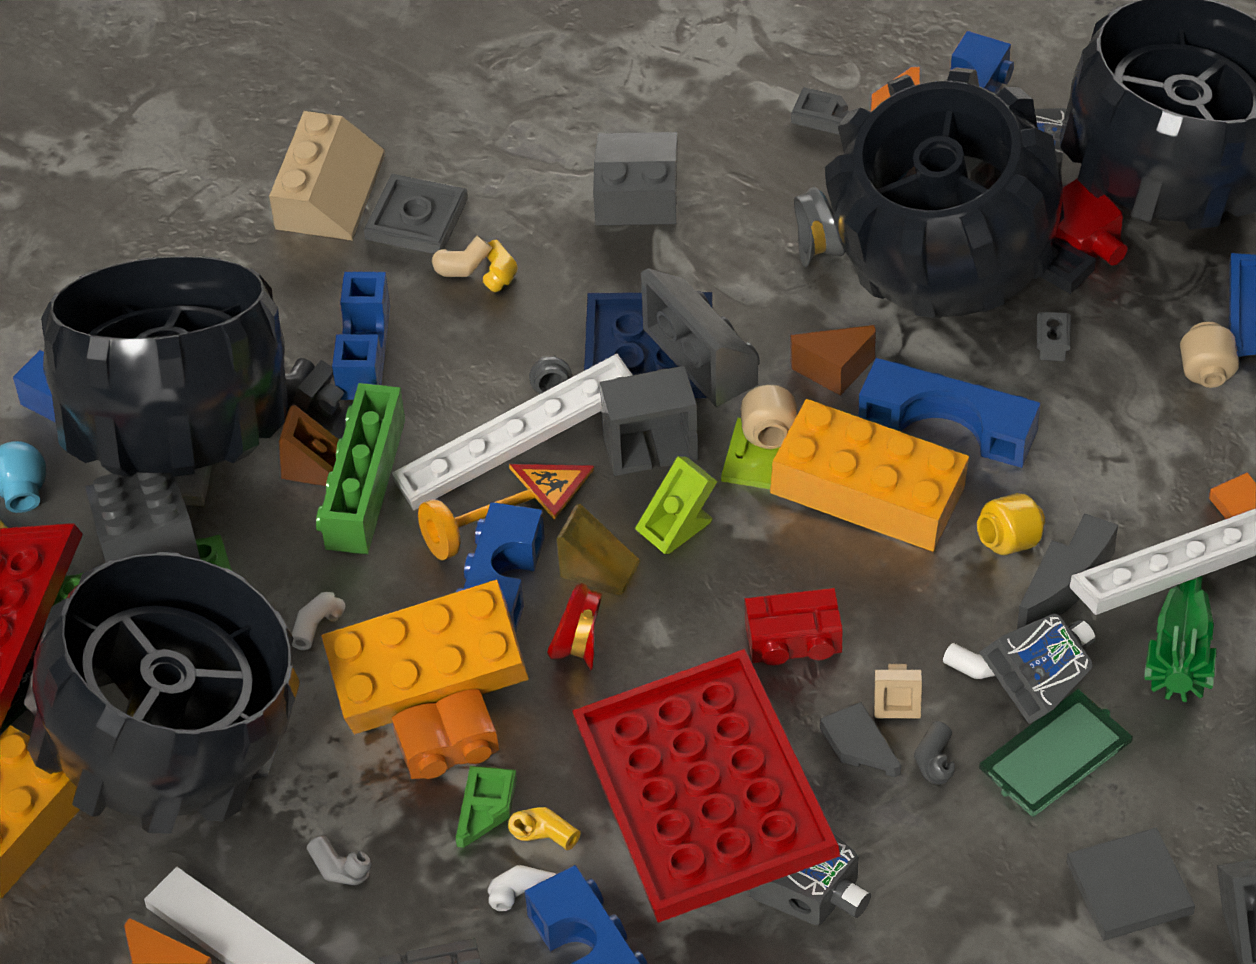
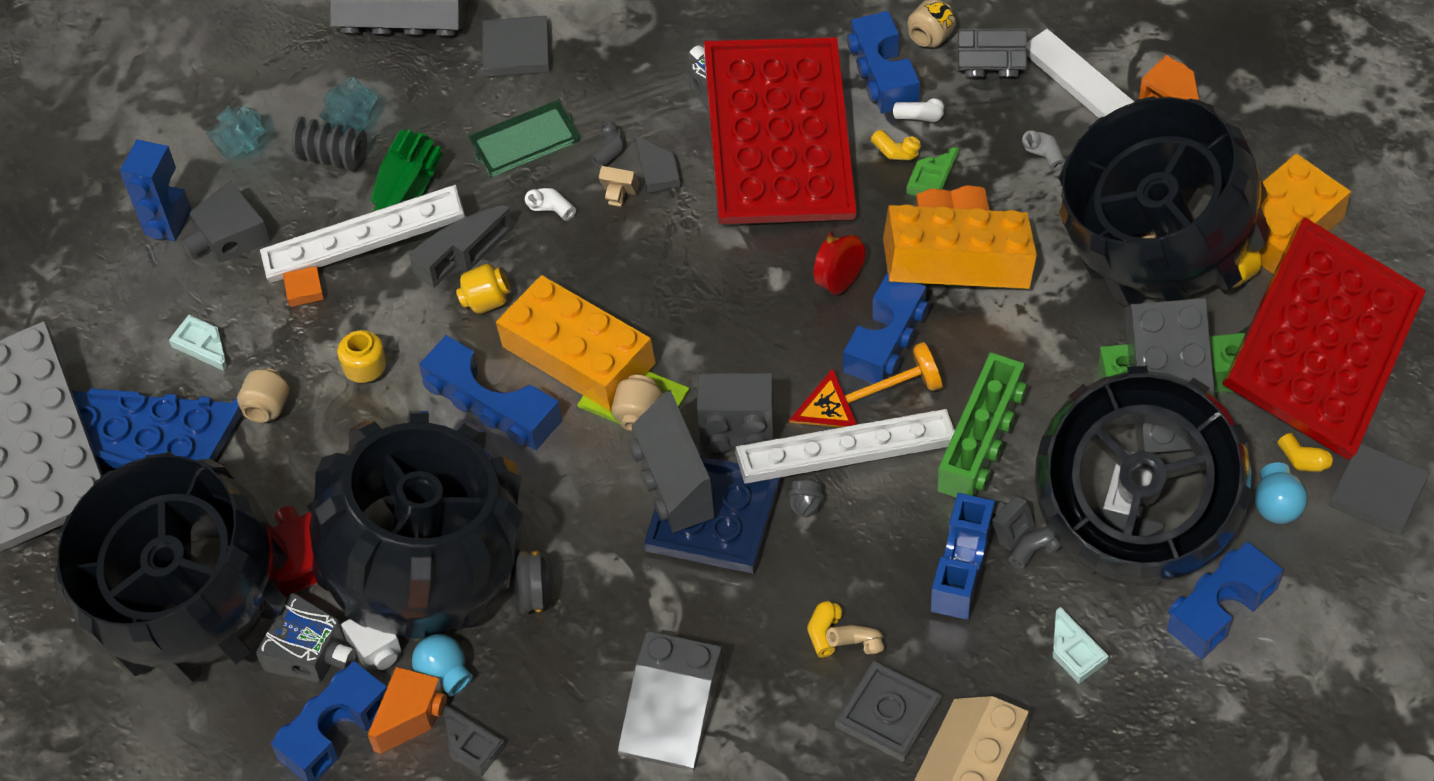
camera: 165 degrees left, 5 degrees up
dark orange slope [279,405,339,486] -> none
white arm [292,592,345,650] -> none
clear yellow slope [557,504,640,595] -> none
lime slope [635,456,718,554] -> none
red brick [744,588,843,665] -> none
dark orange slope [790,325,876,396] -> none
dark grey torso [979,614,1095,724] -> none
none -> yellow head [337,330,387,383]

